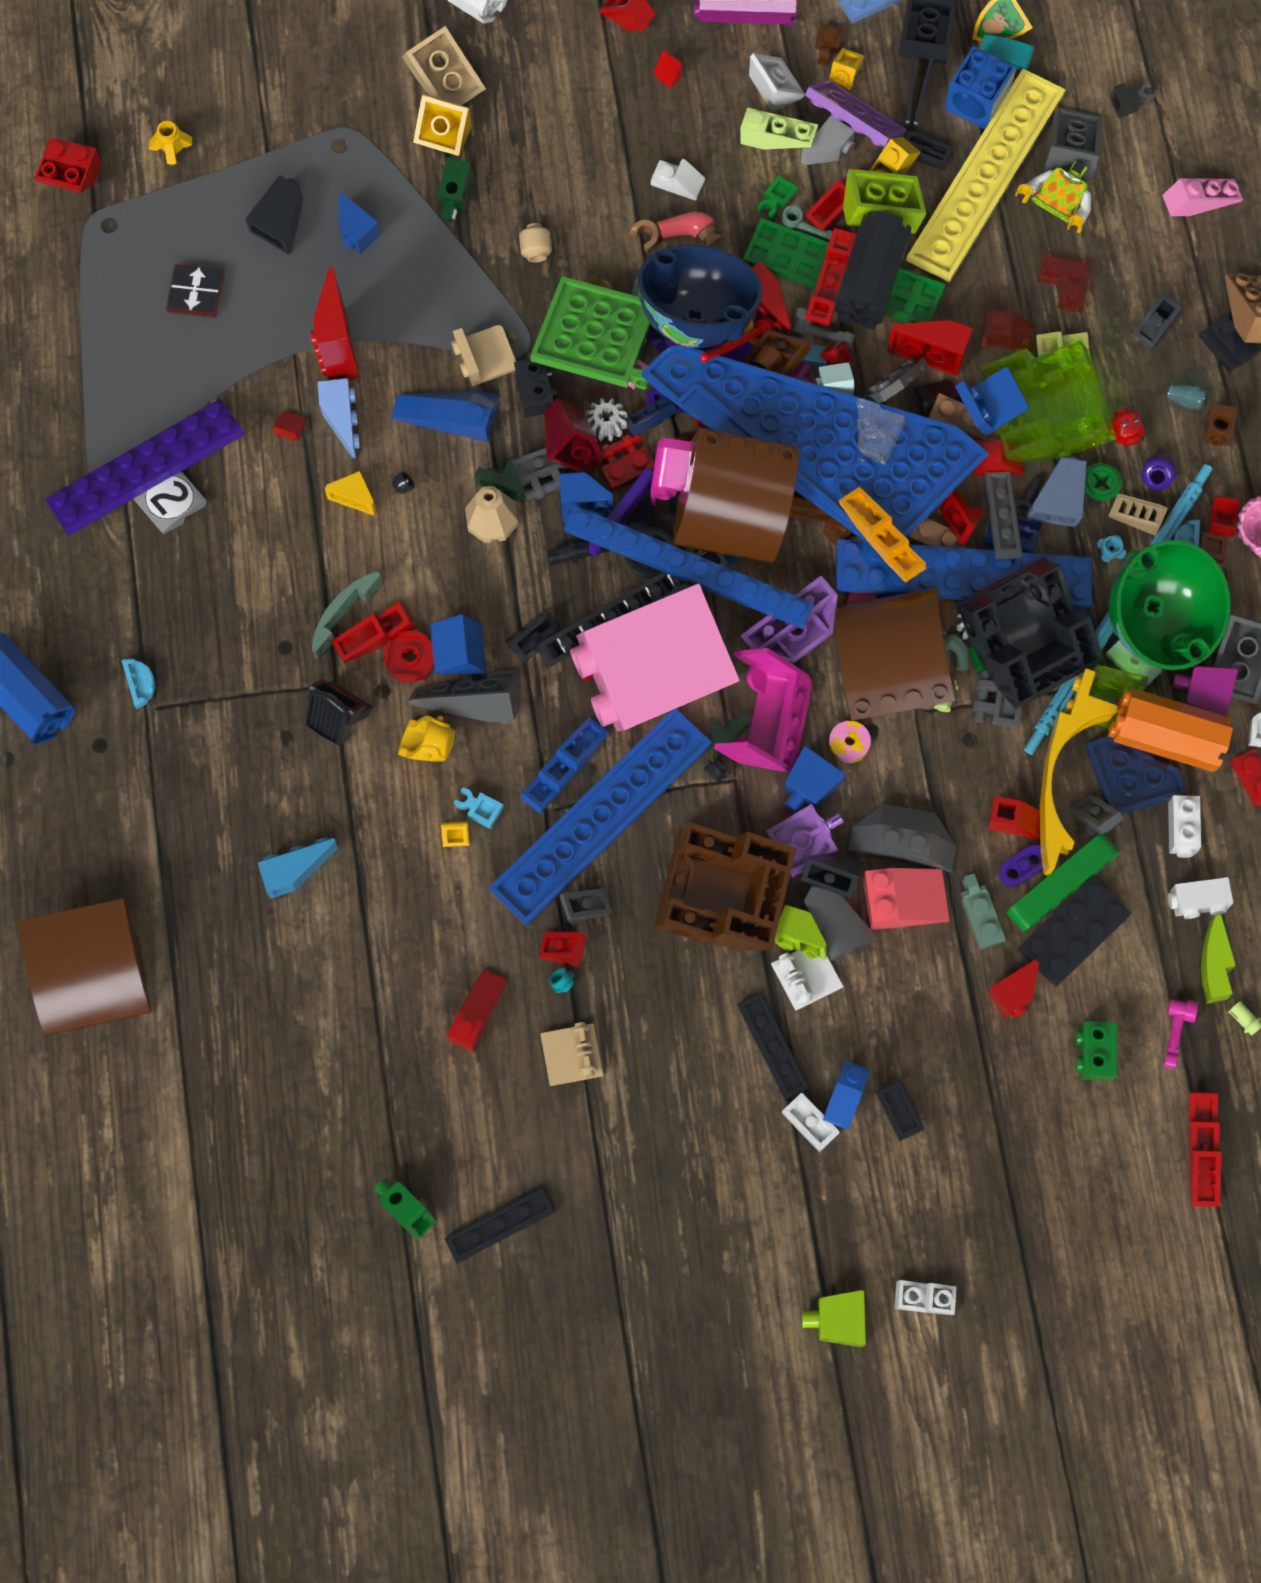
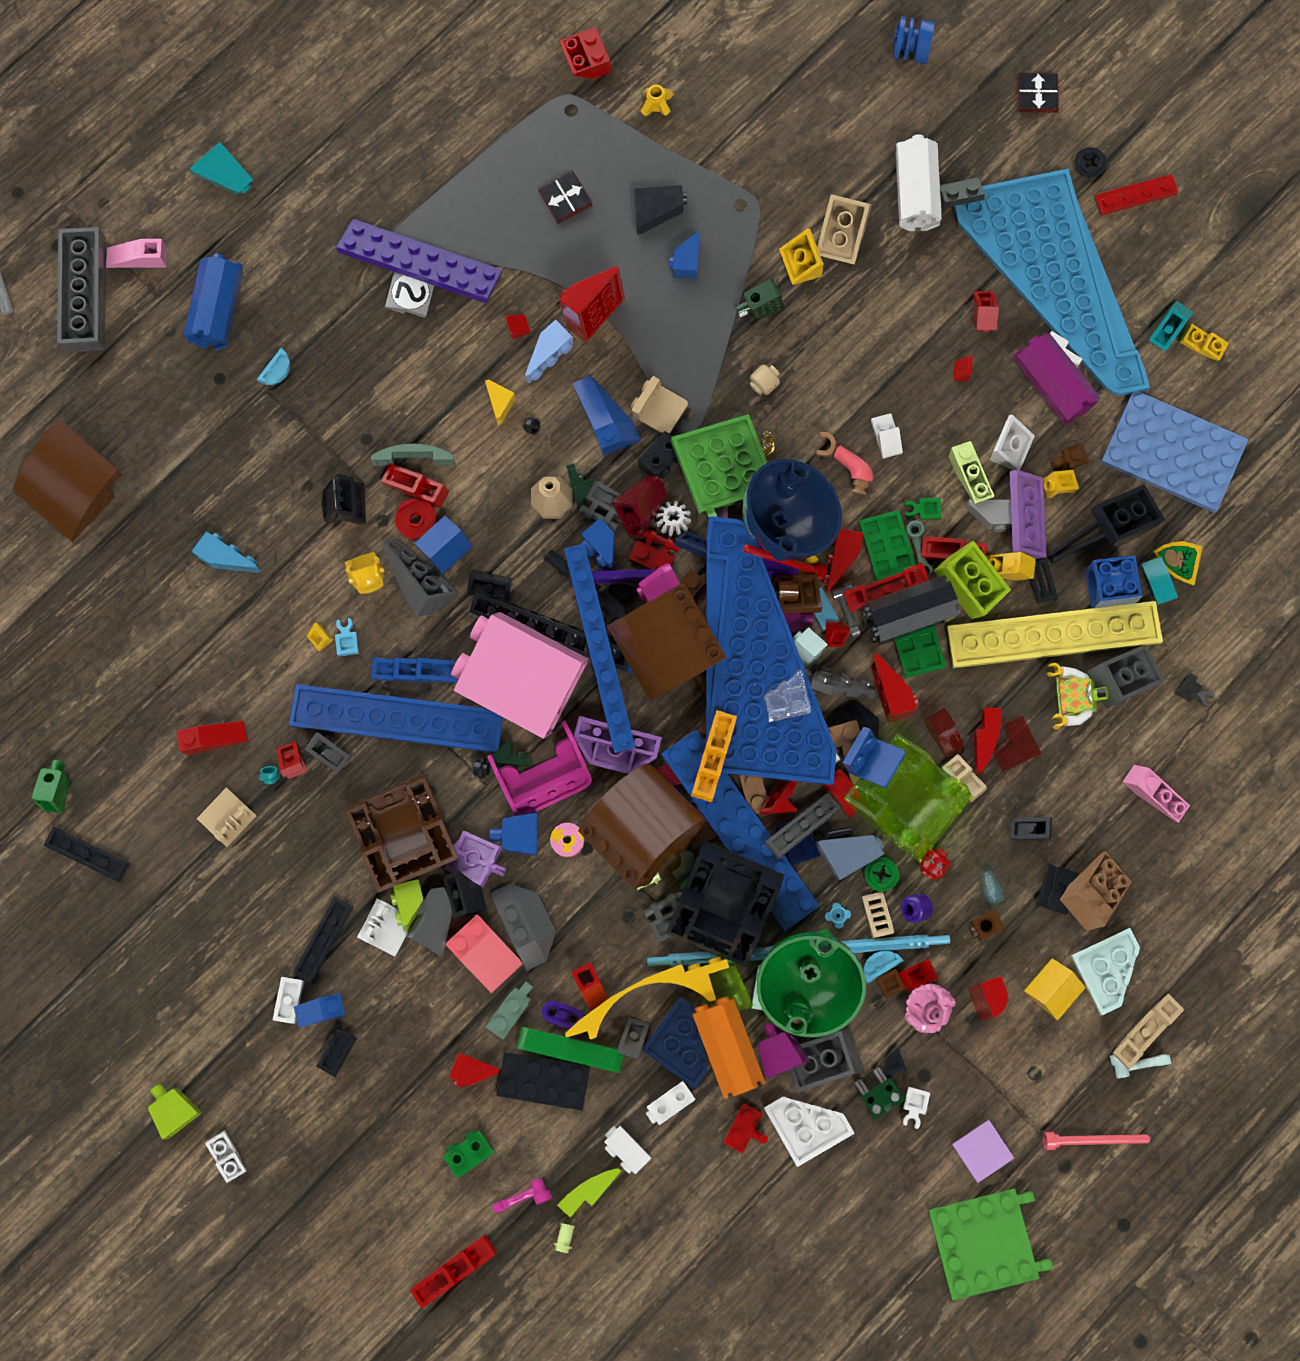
camera: 55 degrees right, 5 degrees up
none -> red slope [974,708,1001,775]

